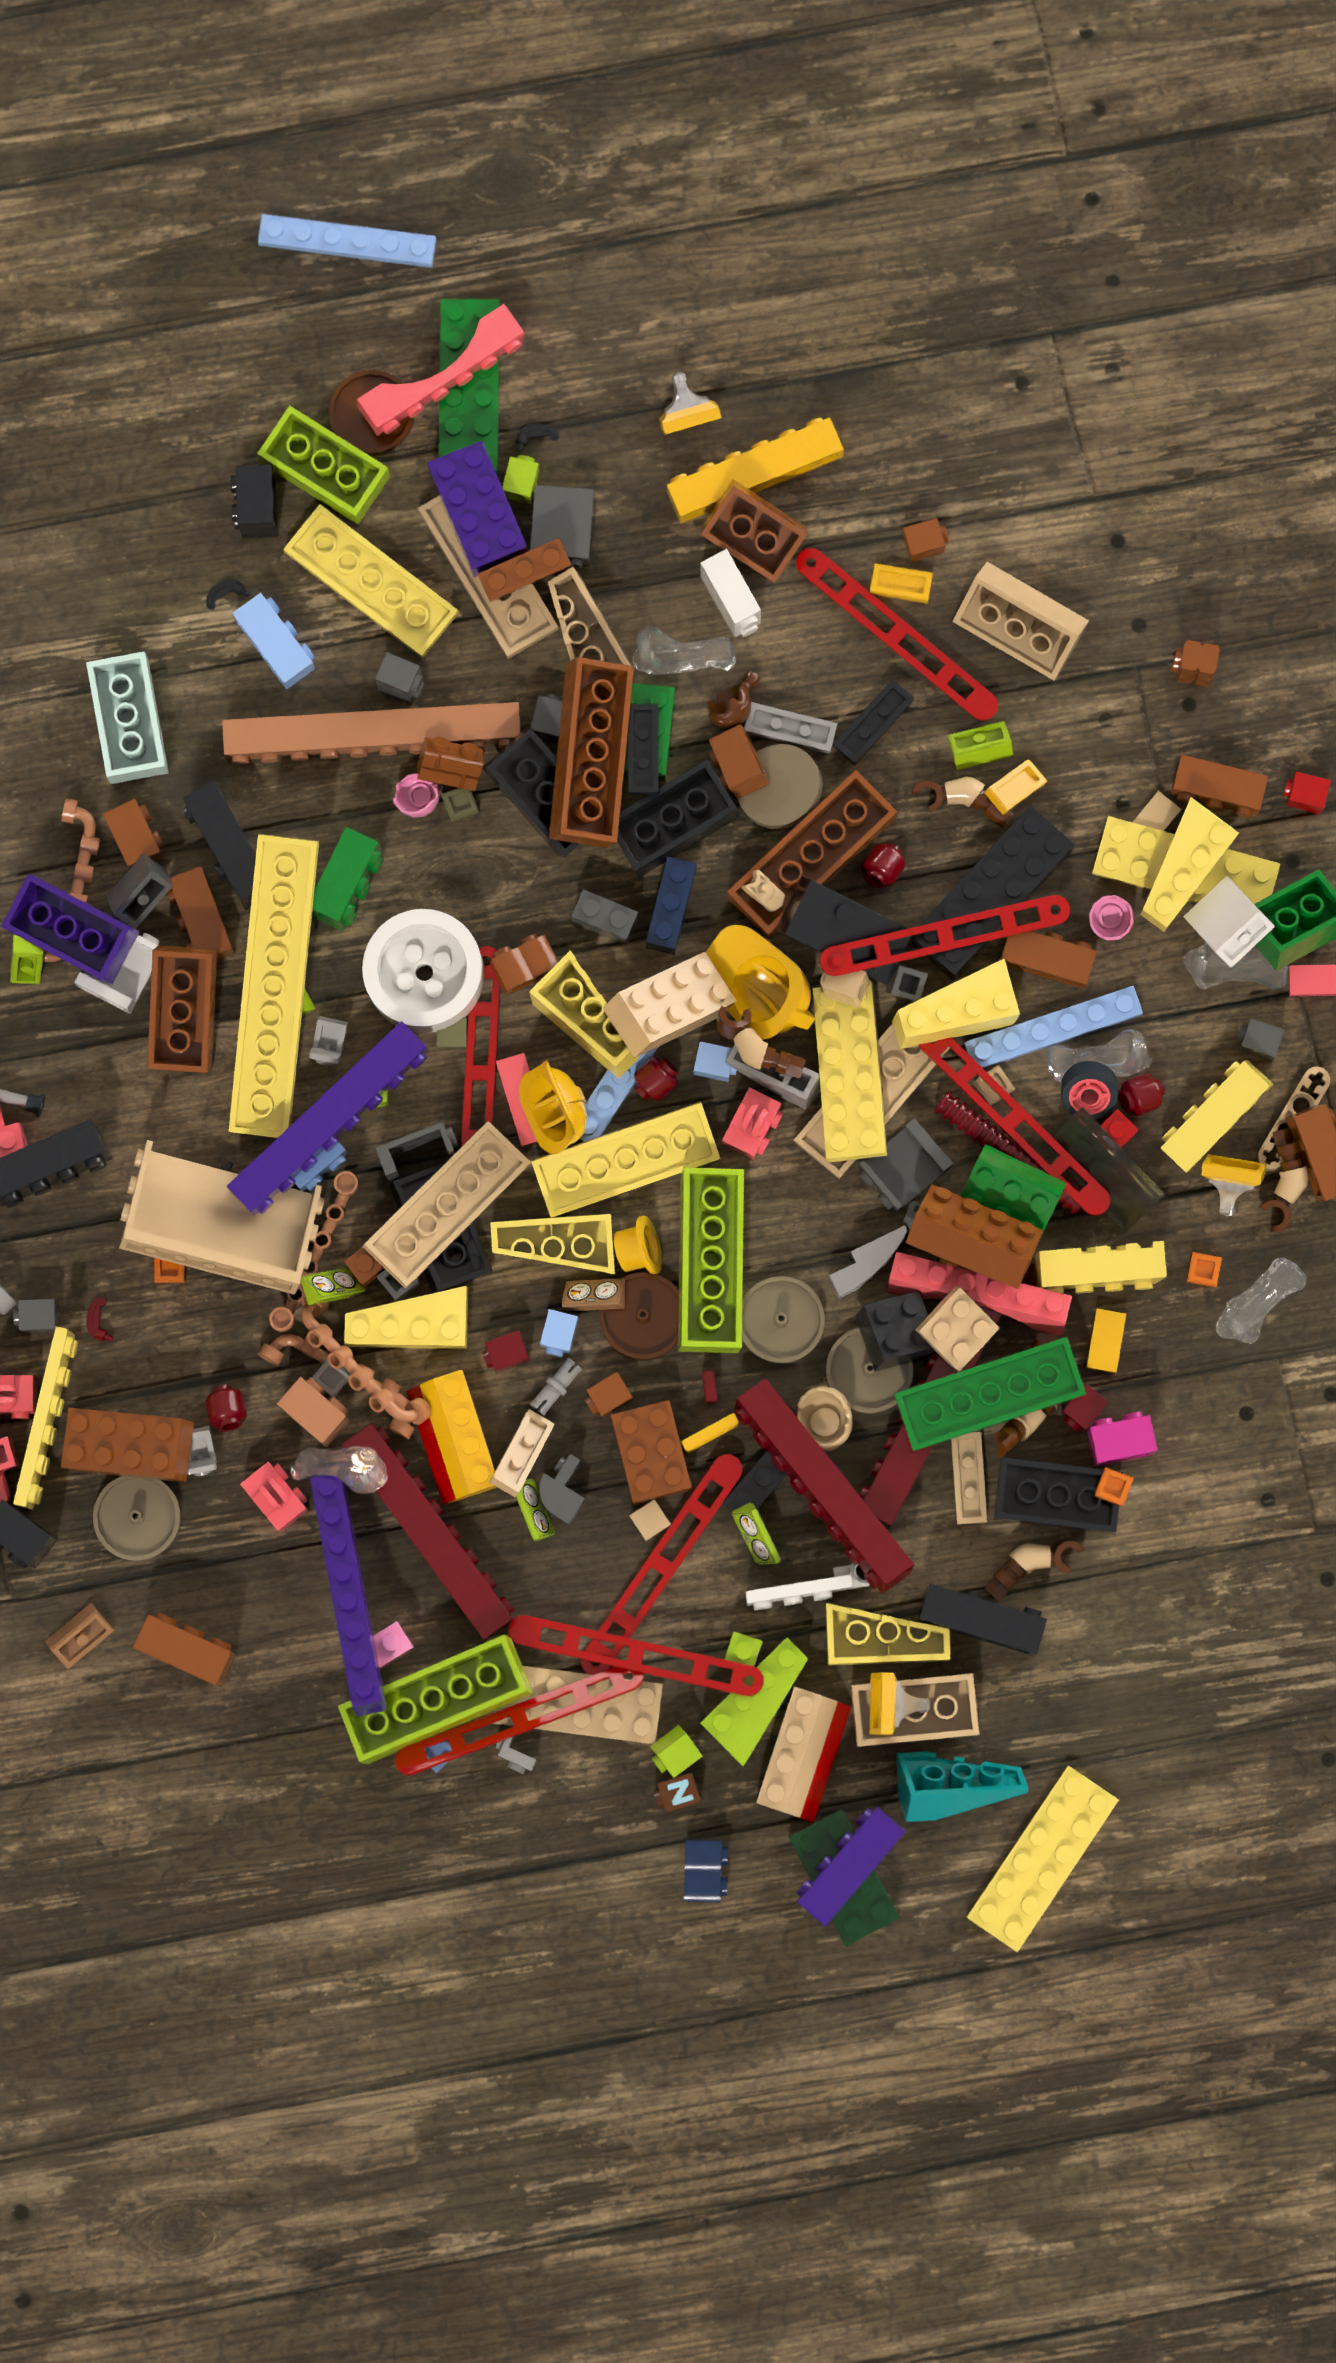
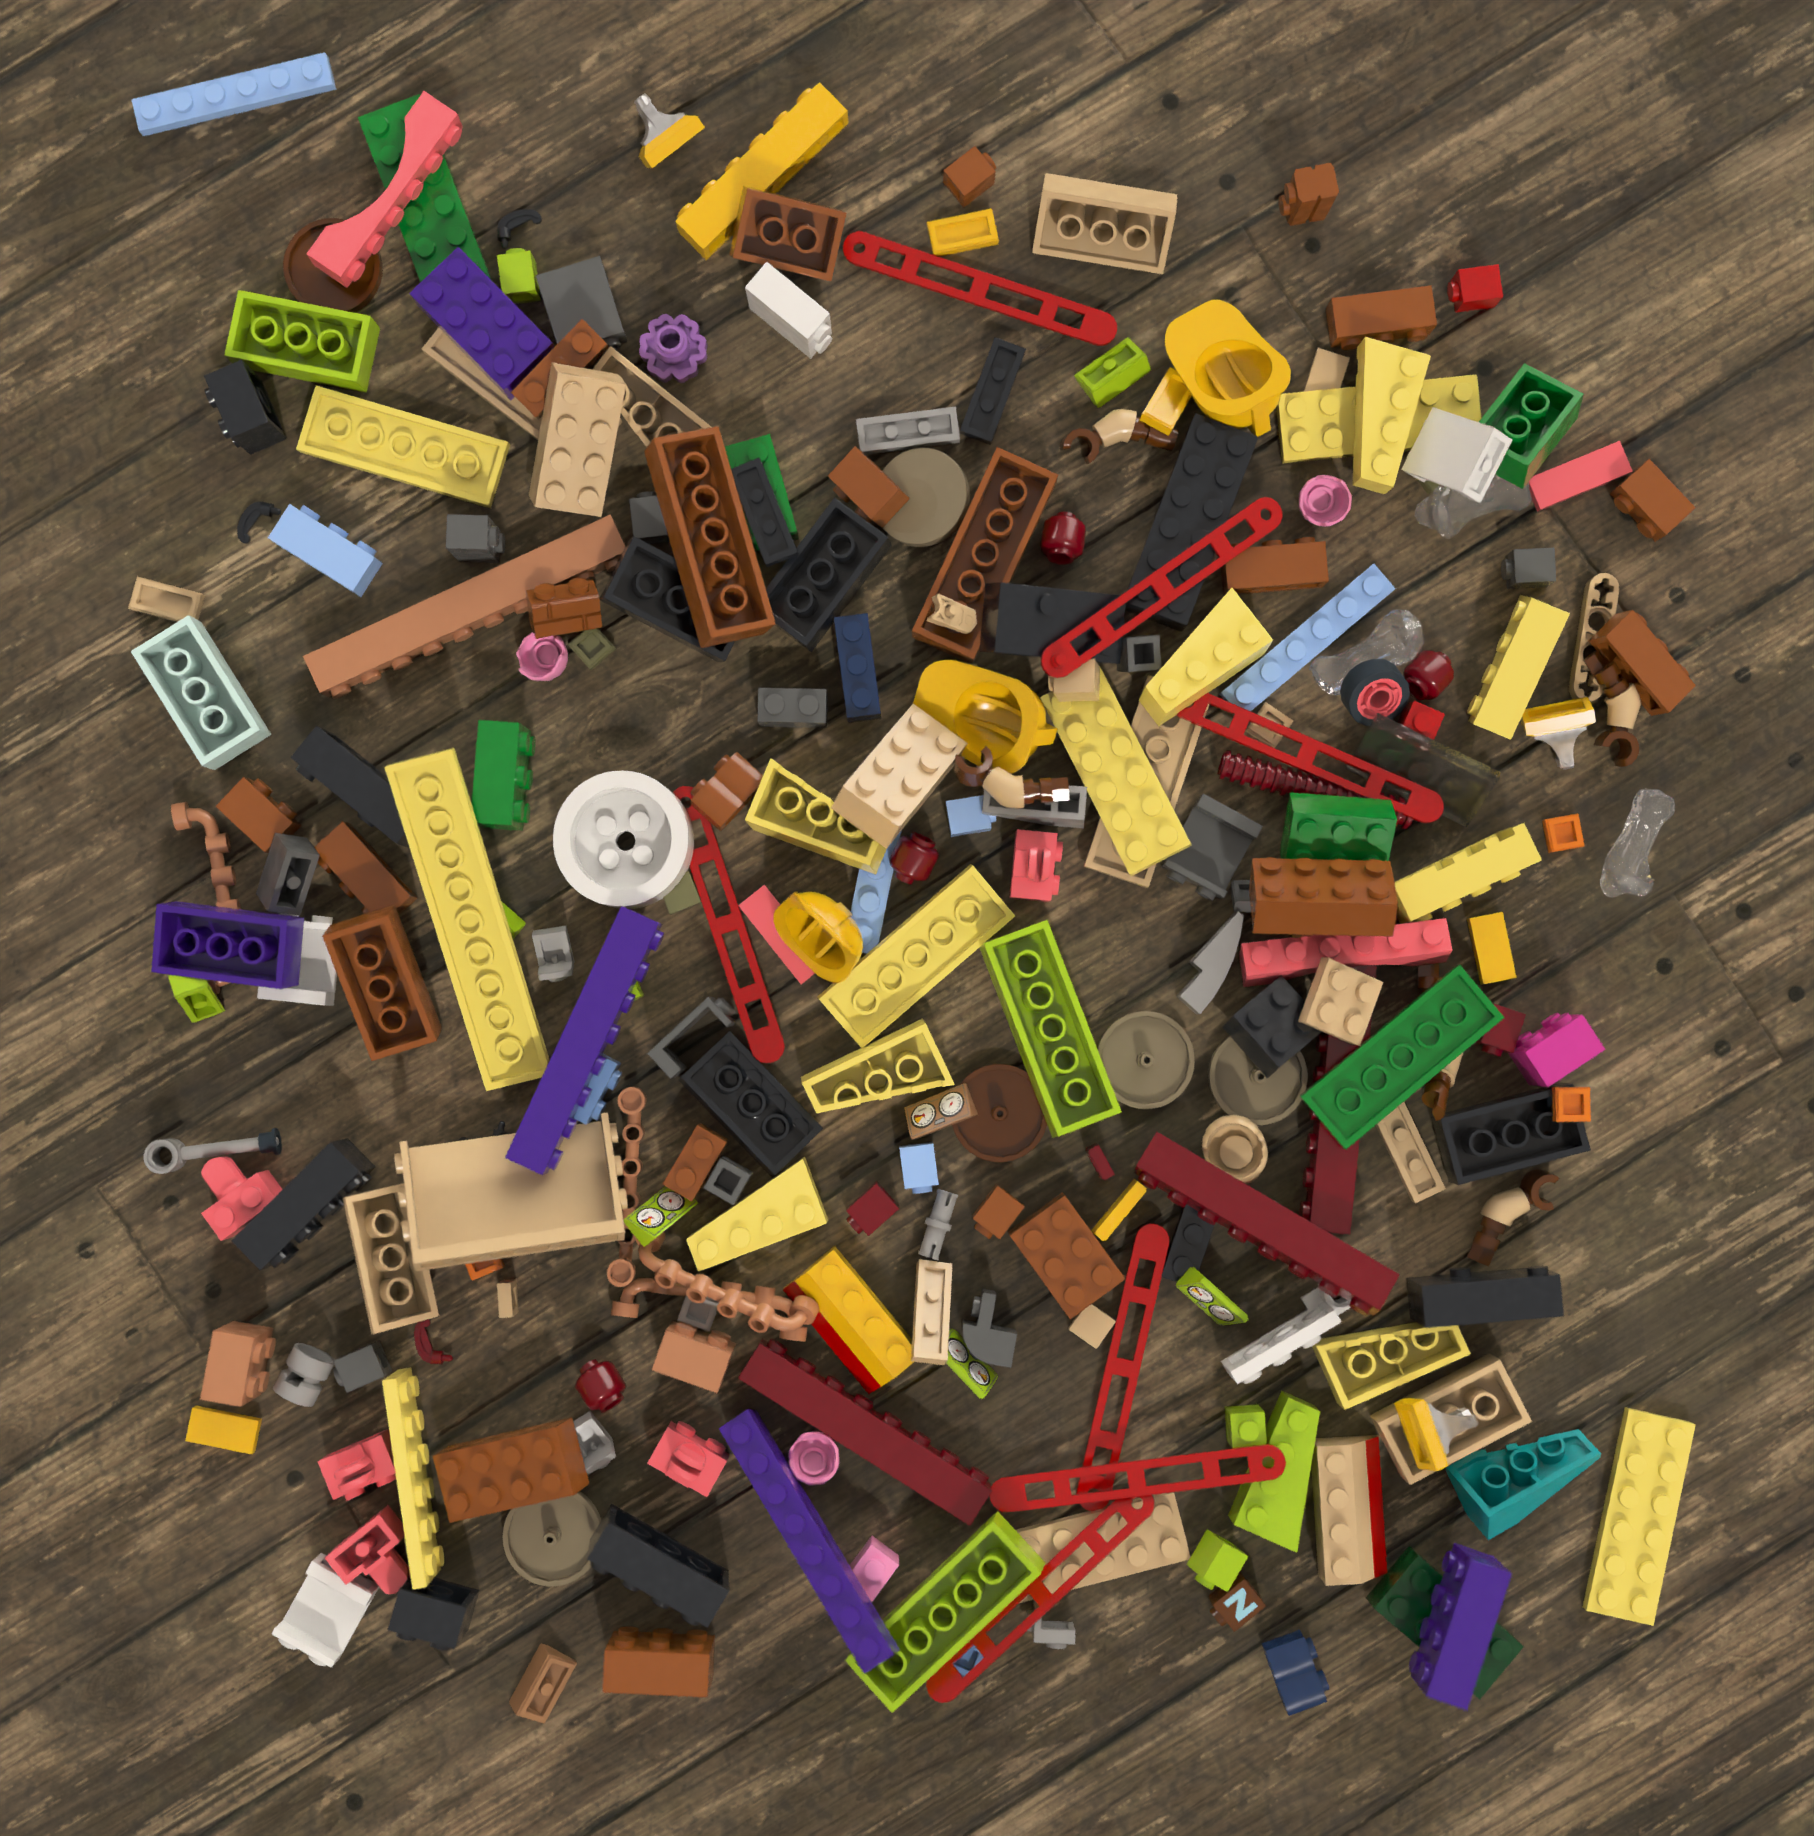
camera: 25 degrees left, 5 degrees up
clear hair [289,1446,388,1494] -> none
tan plate [363,1121,531,1289] -> none
yellow piece [614,1215,662,1274] -> none
clear hair [632,627,736,675] -> none
reddish brown hair [708,671,760,728] -> none
none -> tan tile [128,576,205,622]
none -> tan slope [343,1183,439,1334]
none -> tan tile [497,1279,519,1318]
none -> tan brick [529,363,626,517]
none -> black brick [587,1504,729,1628]
none -> medium lavender plant [639,314,708,383]
none -> bright pink hair [788,1431,840,1486]
none -> yellow piece [1165,300,1291,437]

